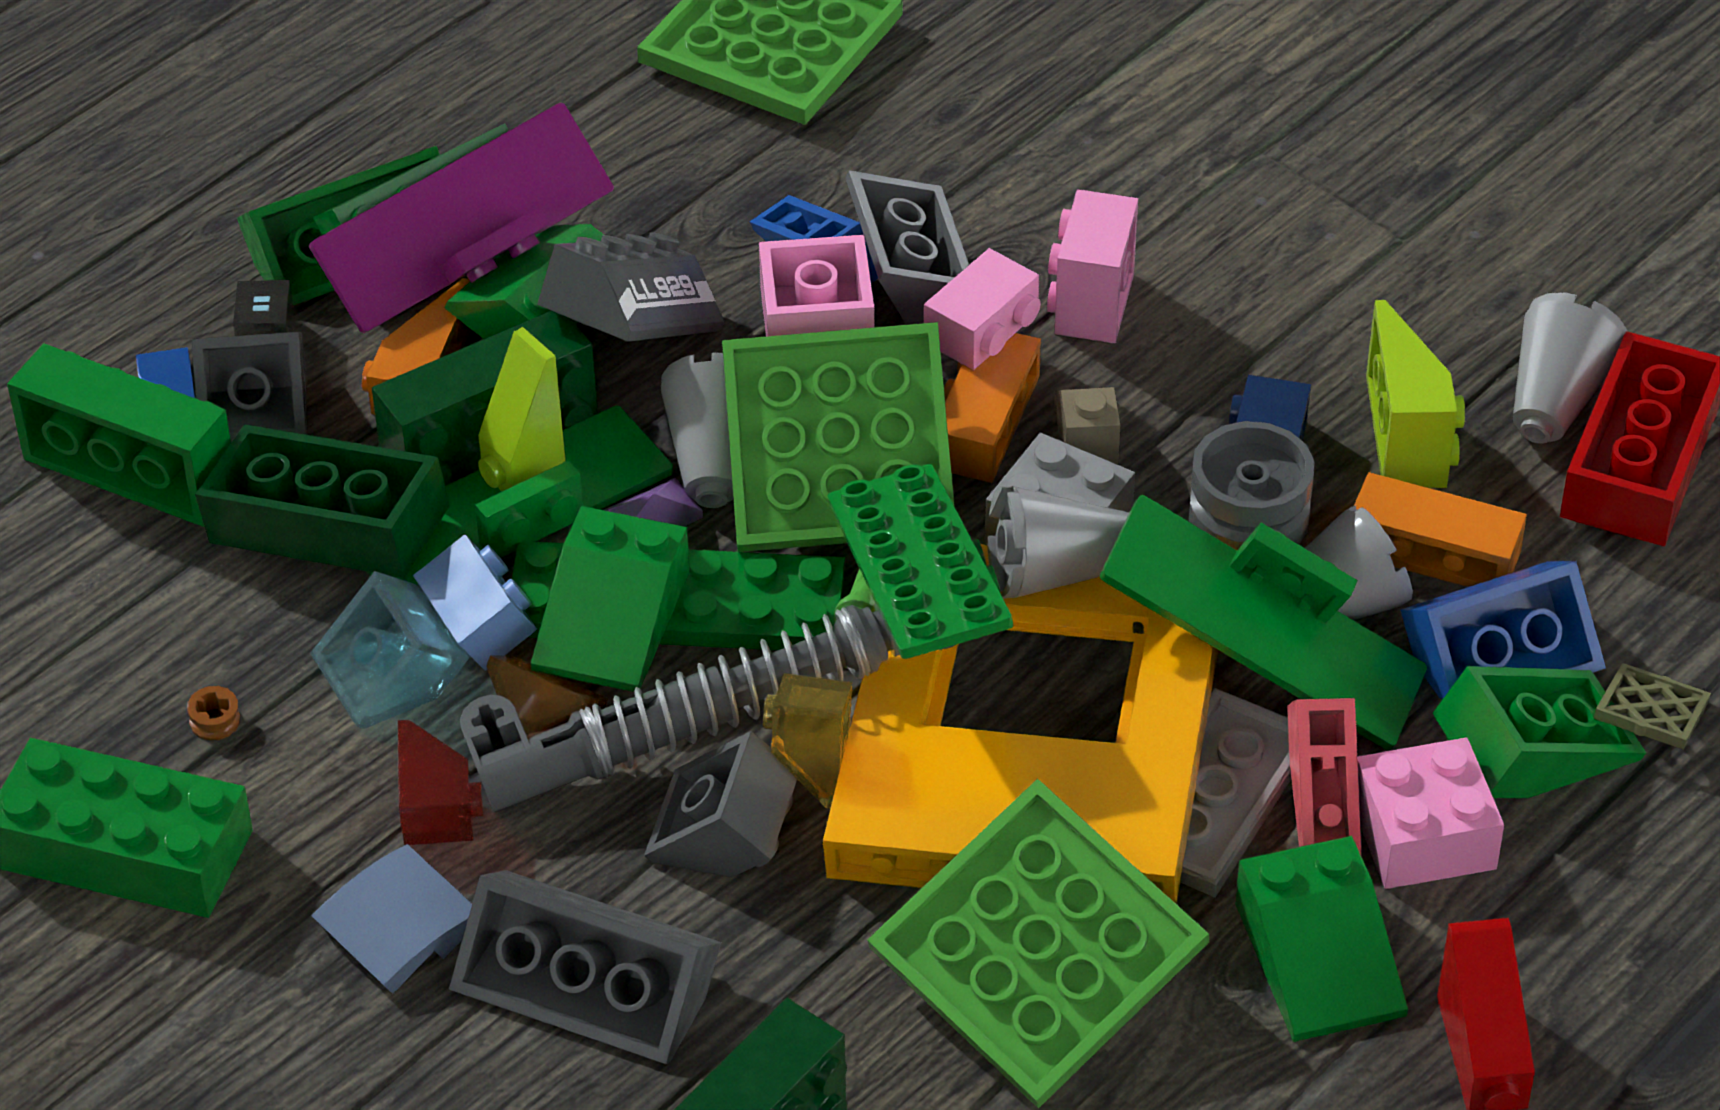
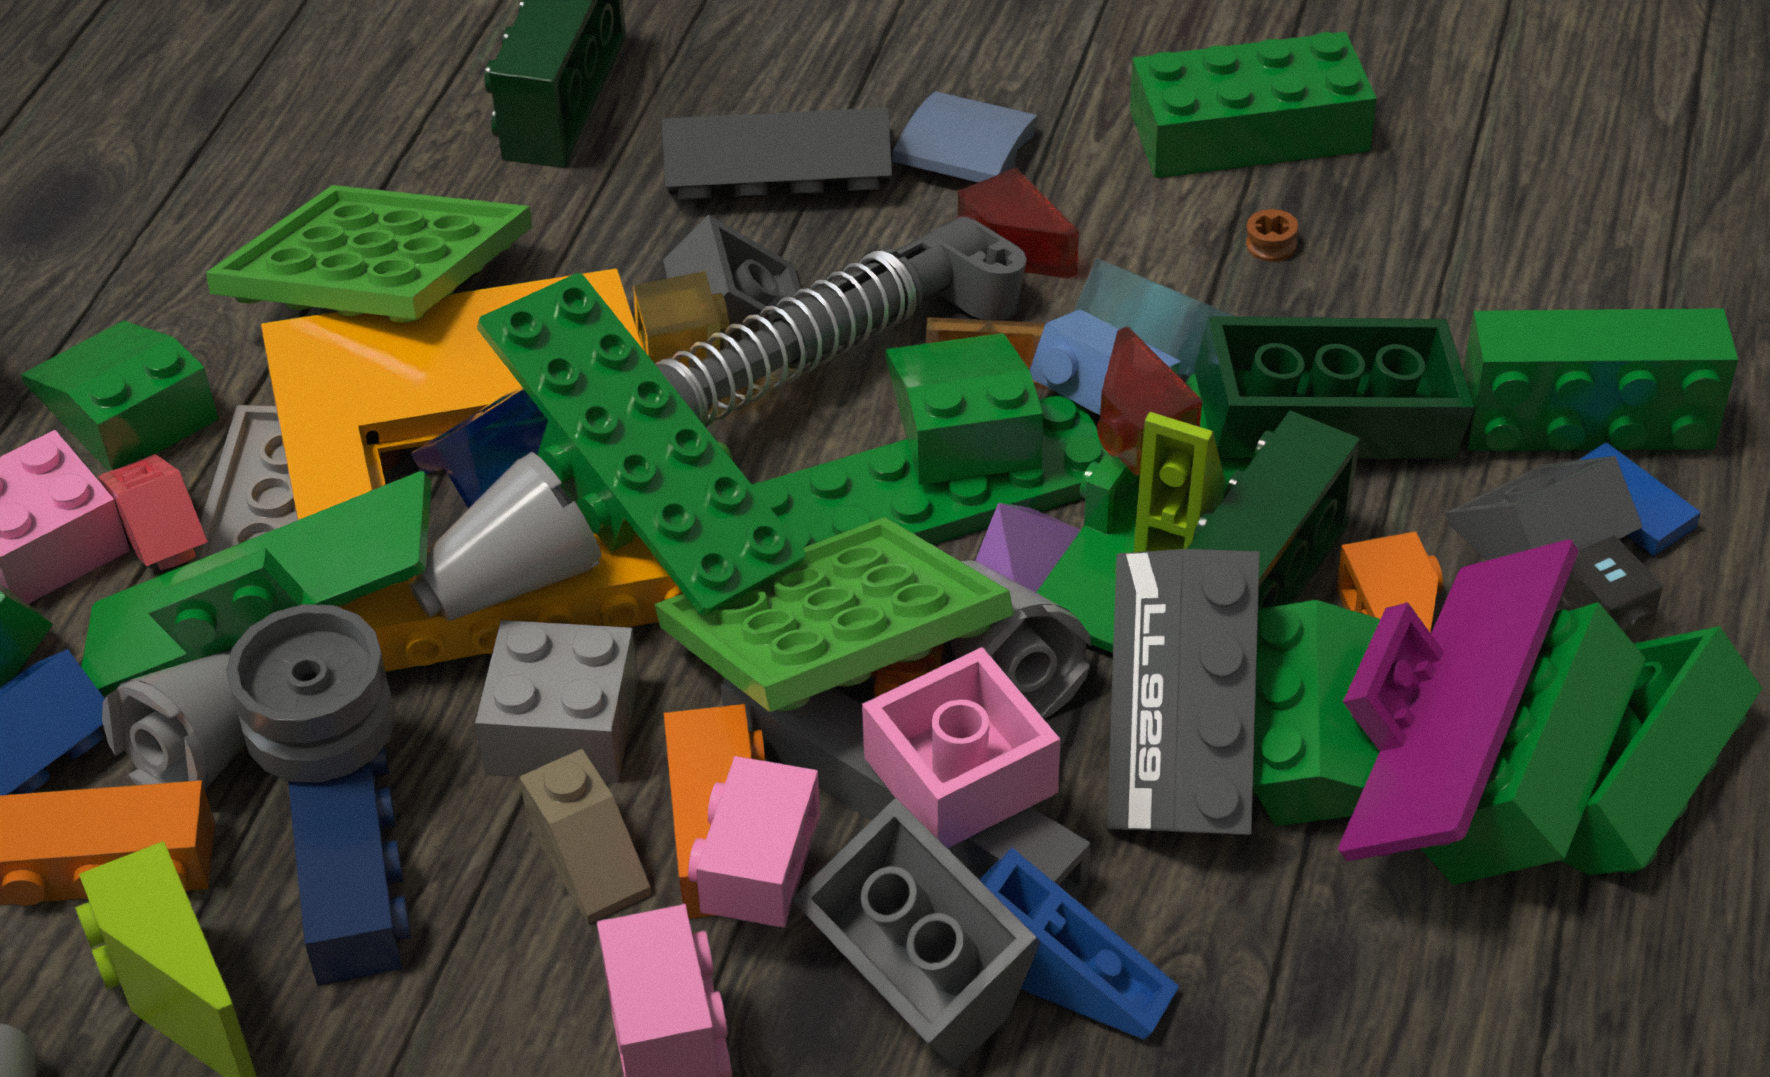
camera: 155 degrees right, 0 degrees up
none -> clear blue panel [410,387,548,509]
none -> clear red slope [1097,326,1203,476]

